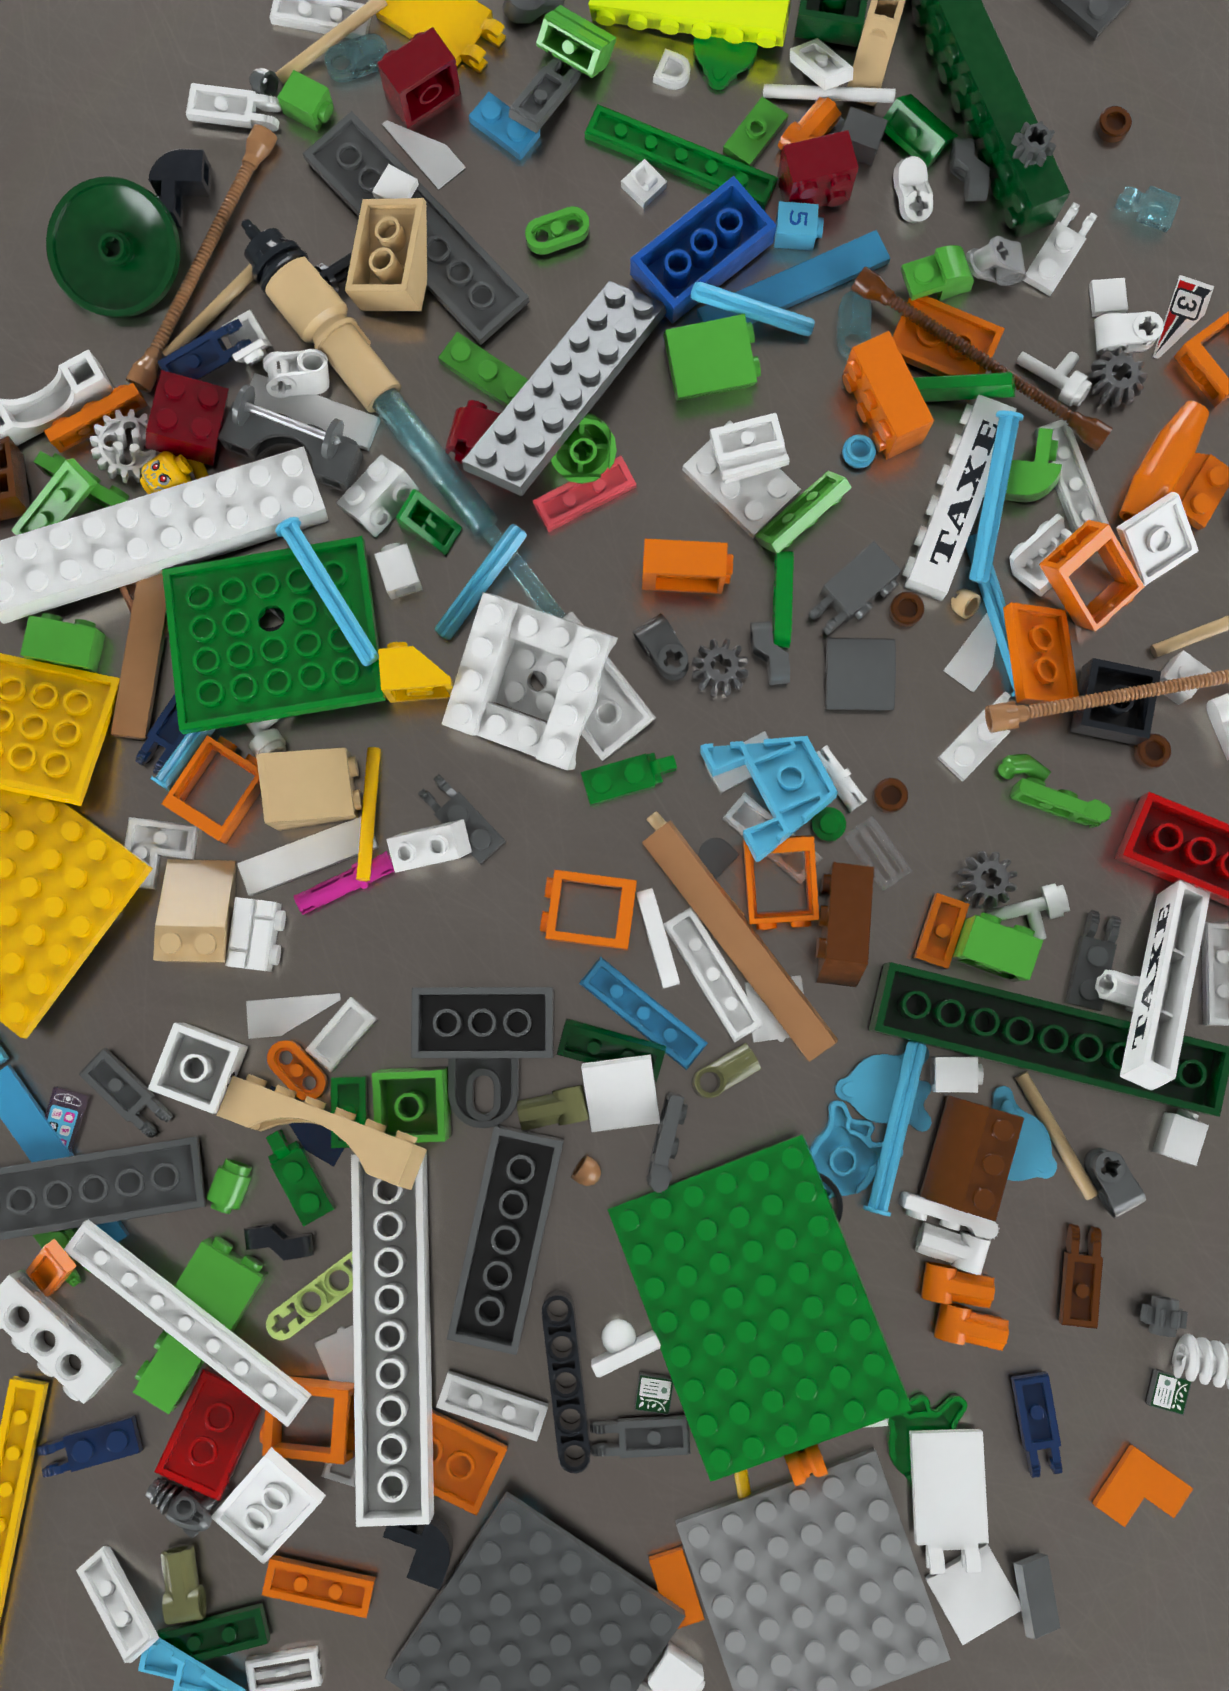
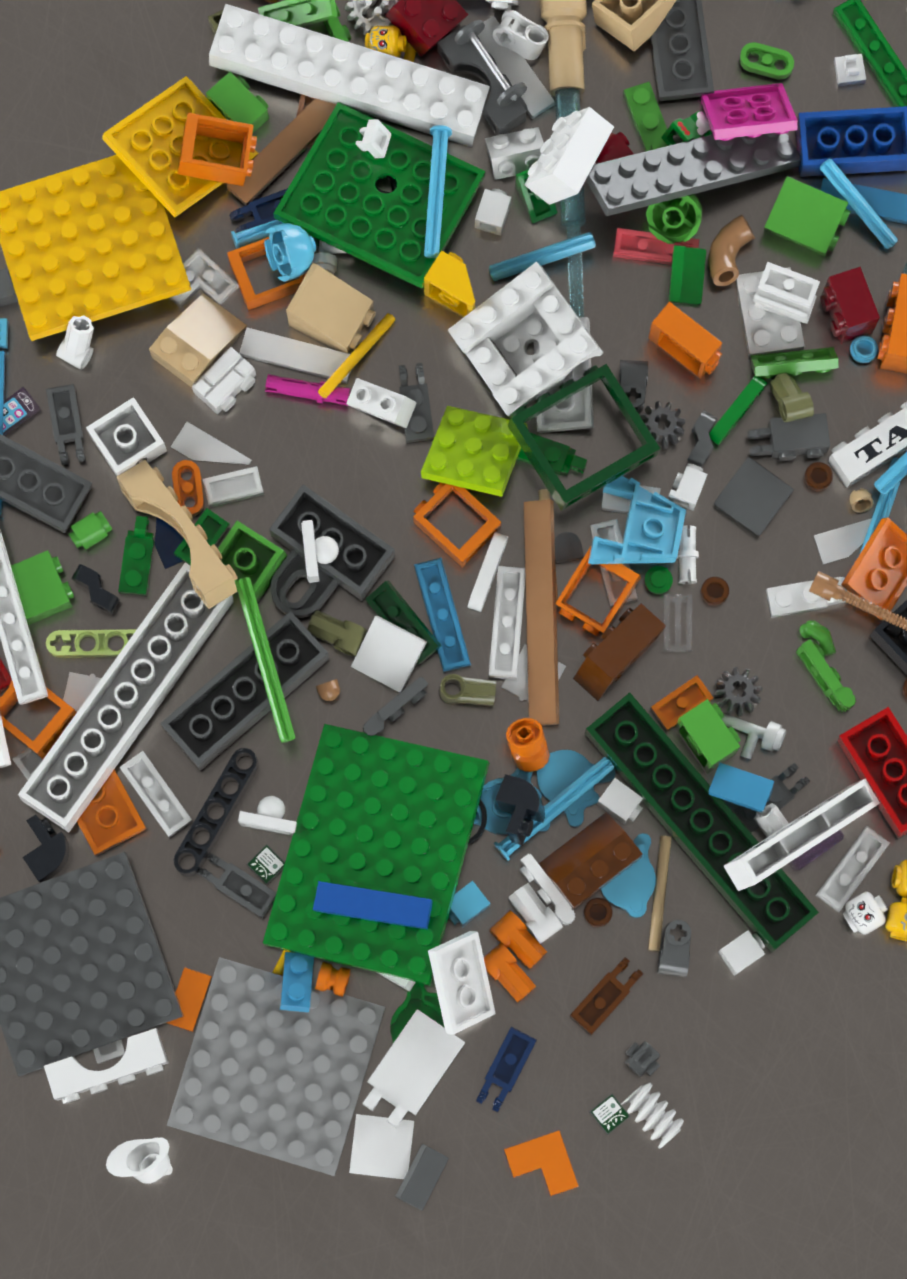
camera: 35 degrees right, 5 degrees down
none -> white piece [56,316,94,370]
none -> orange window [177,113,257,186]
none -> bright green axle [236,577,295,742]
none -> medium azure cylinder [264,223,316,282]
none -> dark azure plate [280,952,314,1012]
none -> white tile [301,520,339,583]
none -> blue tile [313,881,433,930]
none -> white tile [356,119,391,158]
none -> lime plate [421,406,528,497]
none -> white plate [428,931,496,1035]
none -> medium azure brick [448,881,490,927]
none -> black brick [495,774,545,846]
none -> orange wheel [506,718,550,772]
none -> dark green window [508,364,661,511]
none -> white brick [525,107,614,205]
none -> reddish brown tile [583,898,613,927]
none -> green leg [661,110,712,146]
none -> green panel [668,245,706,305]
none -> white brick [668,464,708,511]
none -> dark pink plate [701,83,798,141]
none -> medium nougat cylinder [707,214,755,286]
none -> dark azure panel [709,763,774,813]
none -> olive piece [770,373,814,422]
none -> dark red brick [820,267,880,344]

